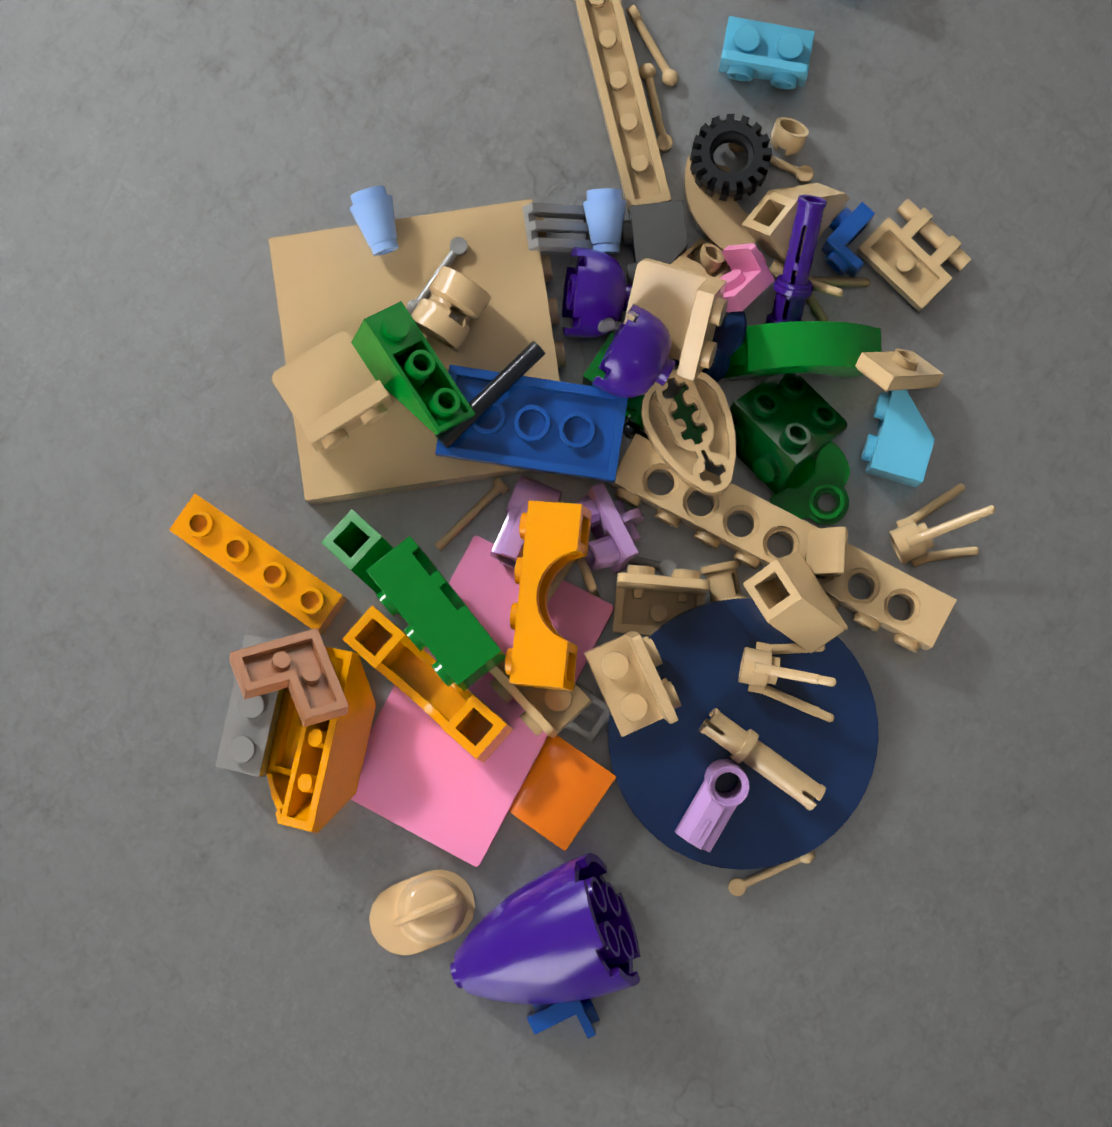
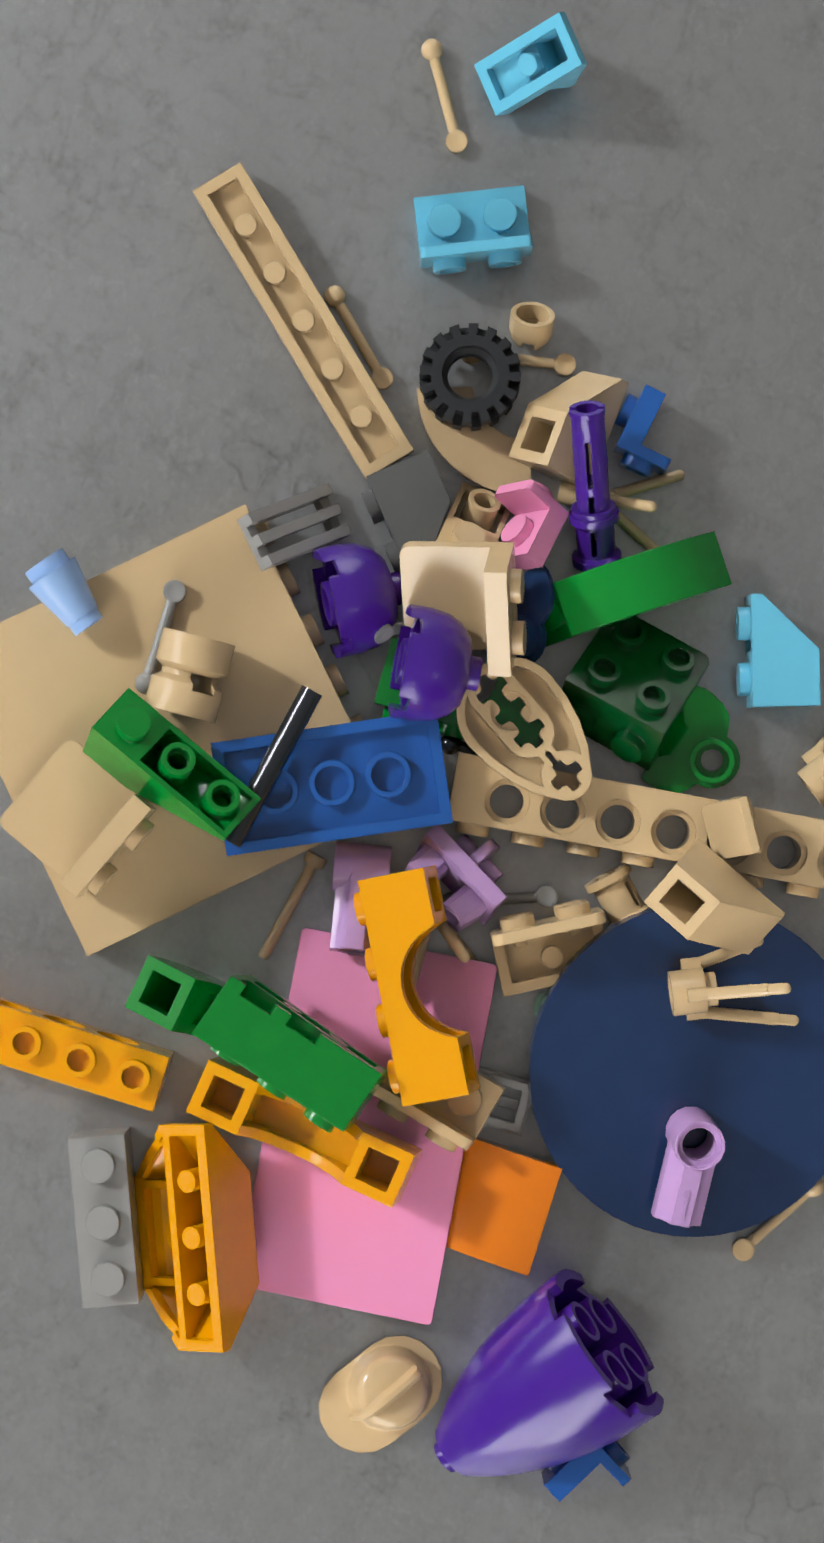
camera: 20 degrees left, 5 degrees up
nougat plate [229,628,349,727] -> none
light blue cone [582,188,627,254] -> none
tan bracket [584,631,682,737] -> none
tan hinge [626,5,679,86] -> none
tan pin [699,708,826,811] -> none
tan plate [855,349,944,391] -> none
tan plate [856,198,972,312] -> none

